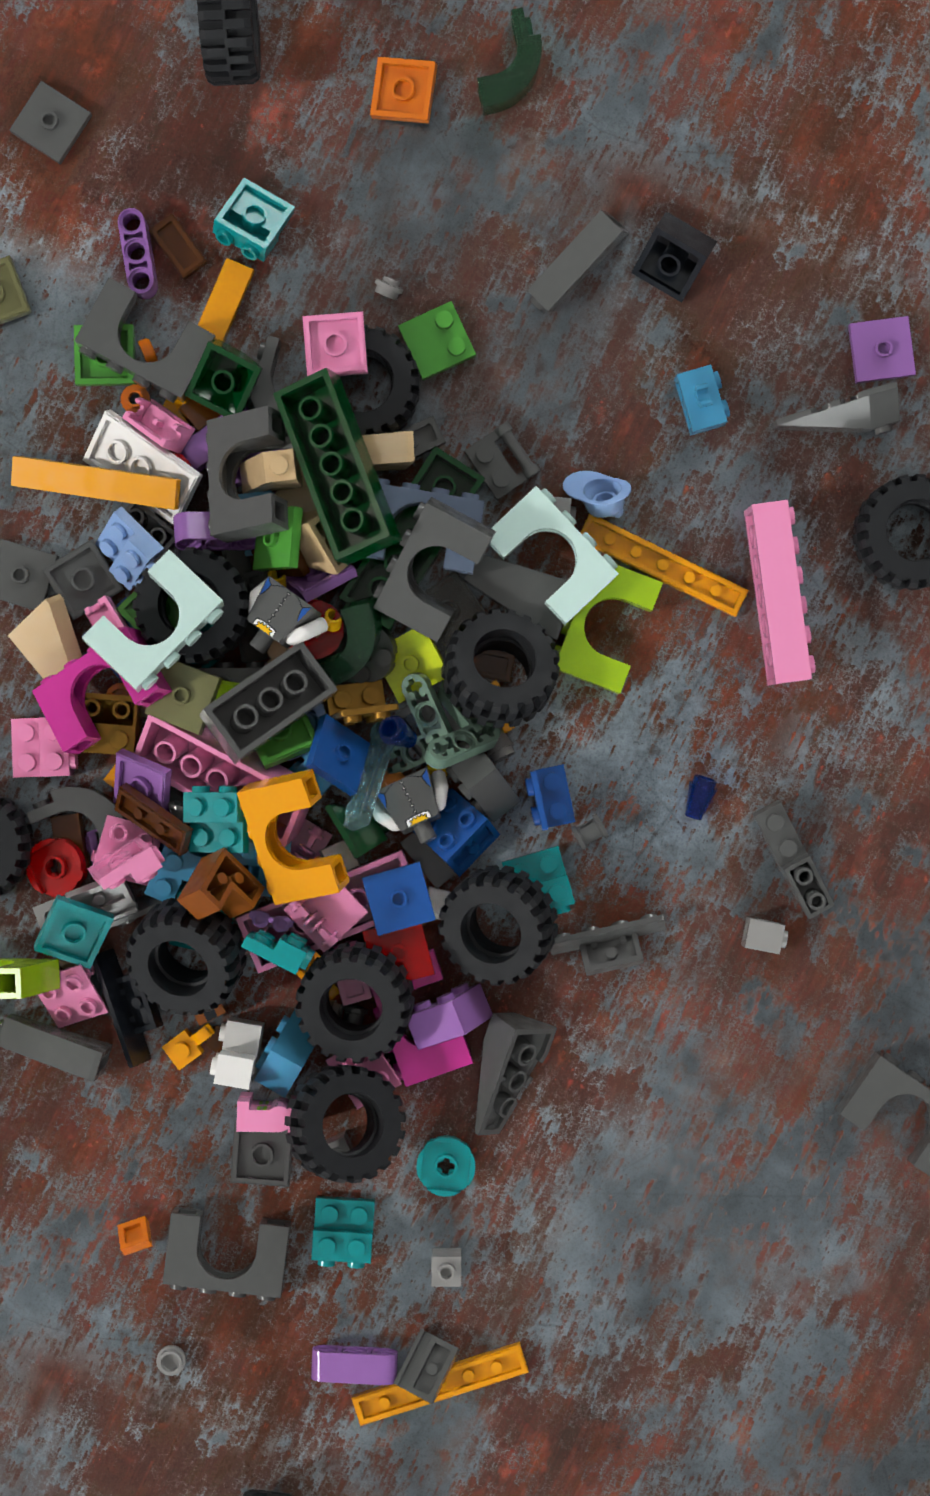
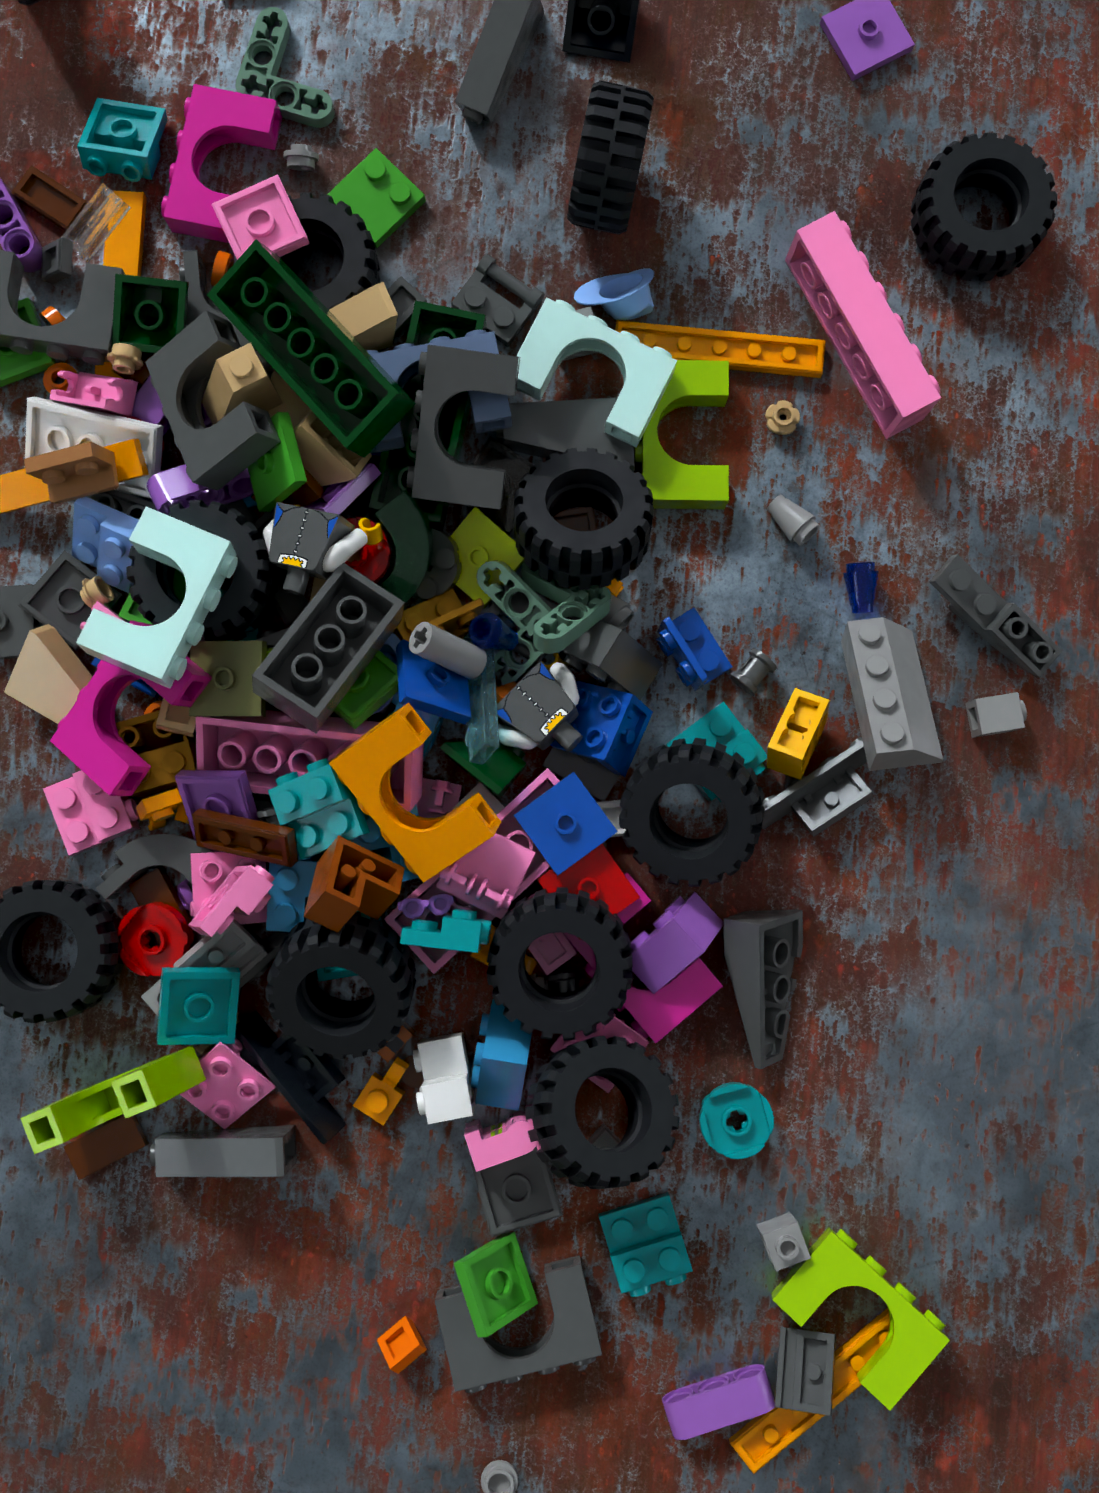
camera: 20 degrees left, 5 degrees down
dark azure brick [674,364,730,436] -> none
dark grey wedge [771,381,900,435] -> none
none -> medium nougat bracket [24,441,119,504]
none -> dark grey tile [41,237,73,284]
none -> clear tile [62,183,131,263]
none -> tan plate [80,576,114,608]
none -> tan plate [107,343,143,375]
none -> light orange plate [136,788,183,831]
none -> tan plate [156,698,196,737]
none -> dark pink arch [161,84,282,243]
none -> orange tile [211,251,234,286]
none -> sand green beam [235,7,335,128]
none -> light grey piece [409,622,487,679]
none -> bright green plate [453,1232,538,1337]
none -> black tyre [567,81,654,235]
none -> tan plate [765,400,800,435]
none -> light grey cone [767,494,820,546]
none -> yellow brick [767,688,830,780]
none -> lime arch [771,1227,950,1411]
none -> light grey slope [841,617,943,771]

